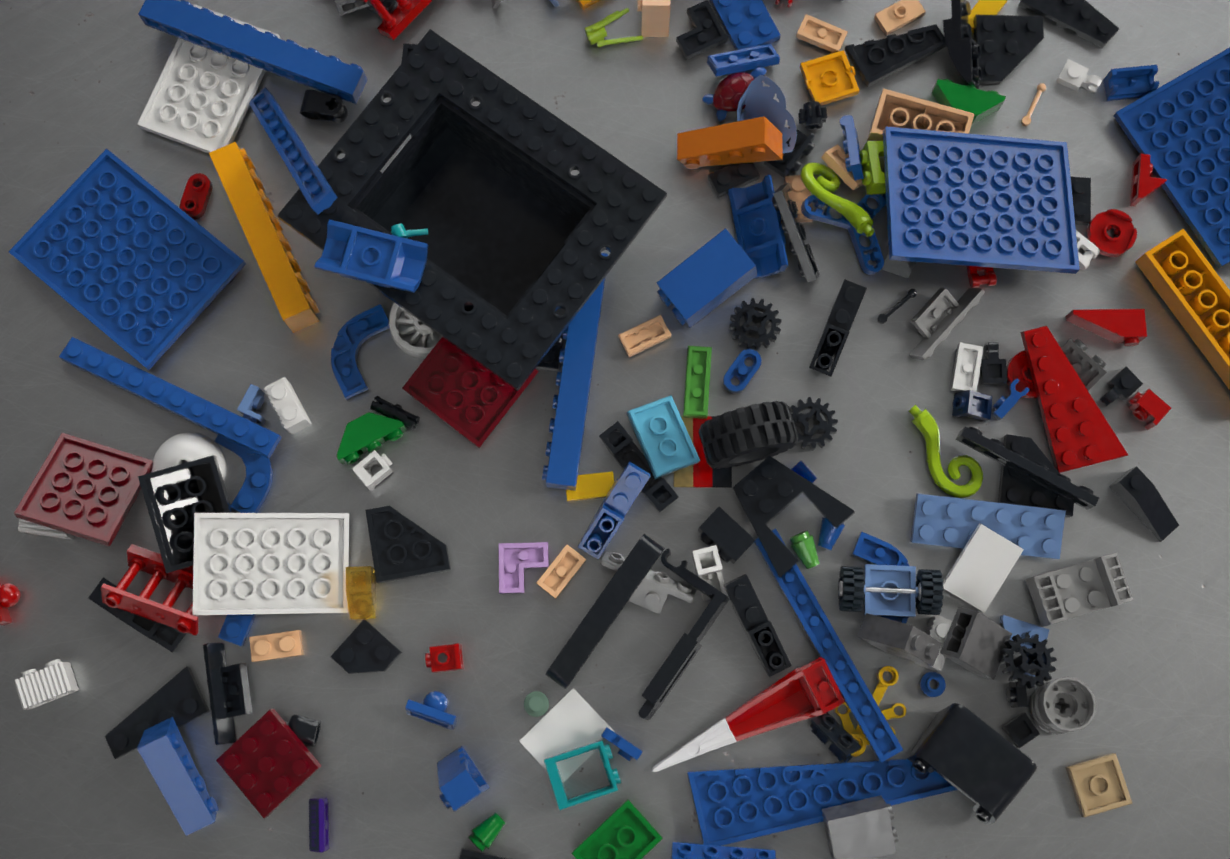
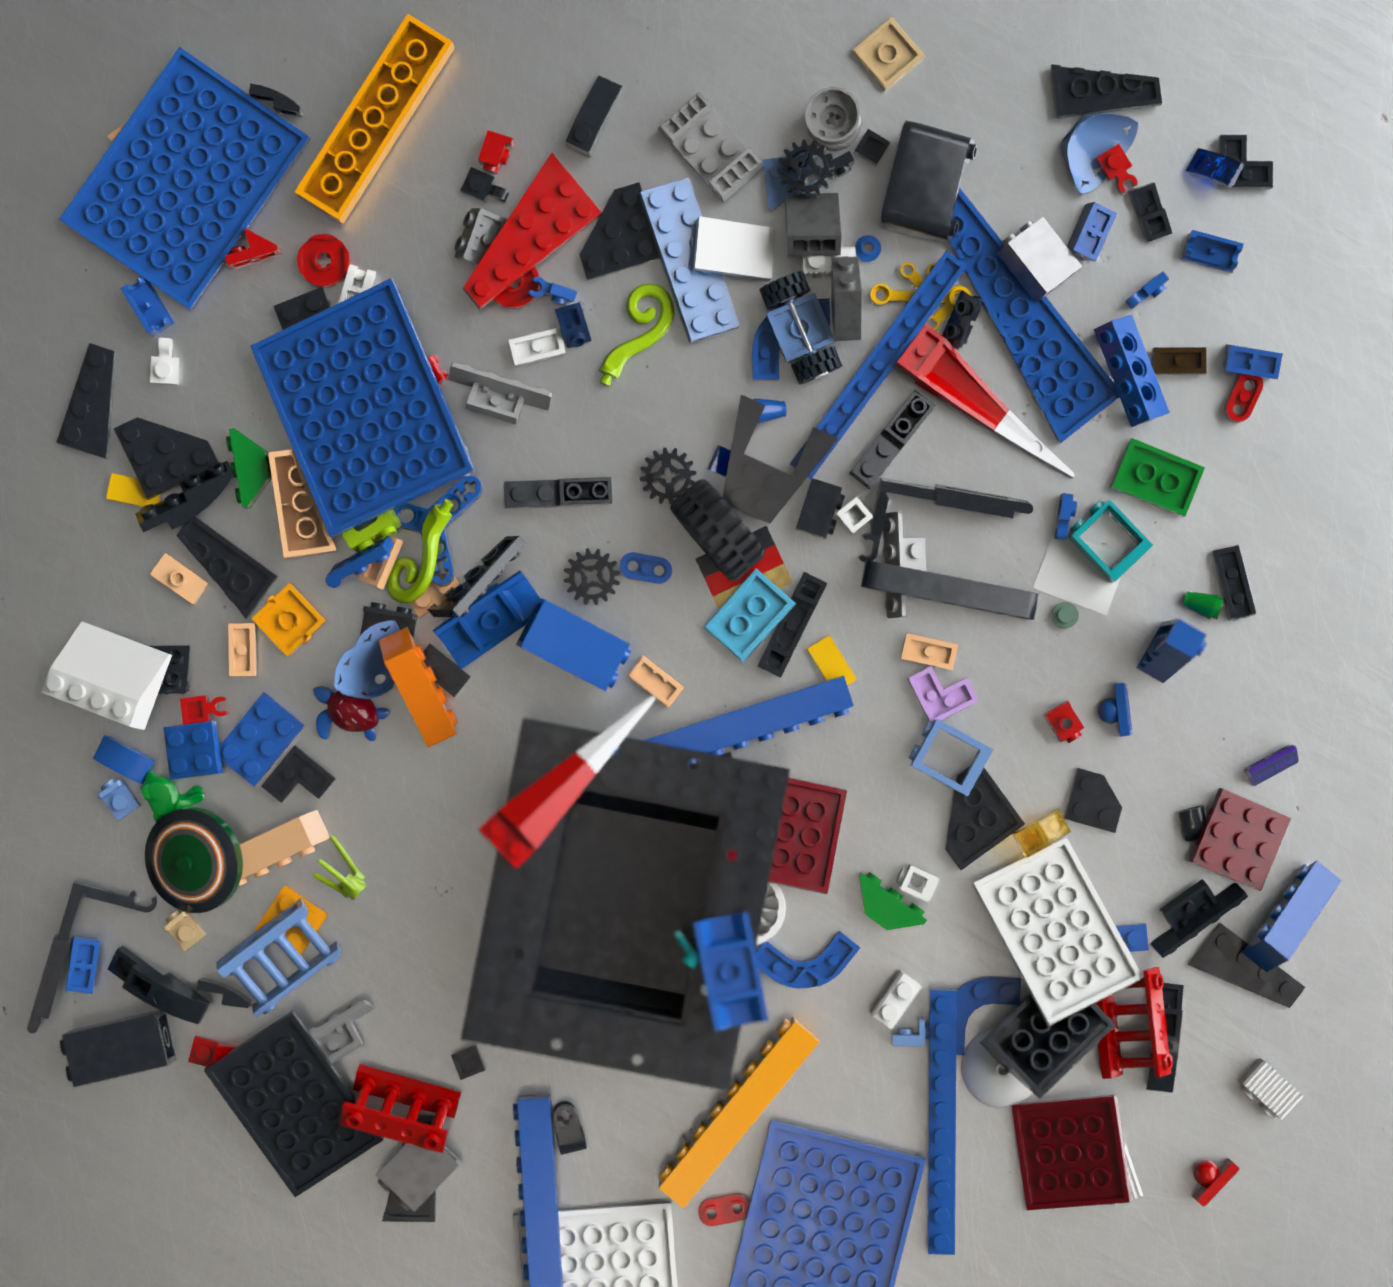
camera: 115 degrees left, 10 degrees up
blue plate [249,87,337,214] -> none
light nougat plate [249,630,303,662] -> none
black pin [370,396,420,431] -> none
blue slope [578,462,650,560] -> none
bright green tile [683,346,712,419] -> none
blue tile [707,44,780,77] -> none
bright green cone [790,530,820,569] -> none
black gear [798,101,828,130] -> none
black hinge [877,289,917,324] -> none
black plate [955,426,1099,510] -> none
black plate [980,342,1007,385] -> none
light nougat hinge [1021,83,1046,126] -> none
red slope [1066,309,1147,346] -> none
none -> red plate [478,696,655,869]
none -> medium blue window [909,719,993,796]

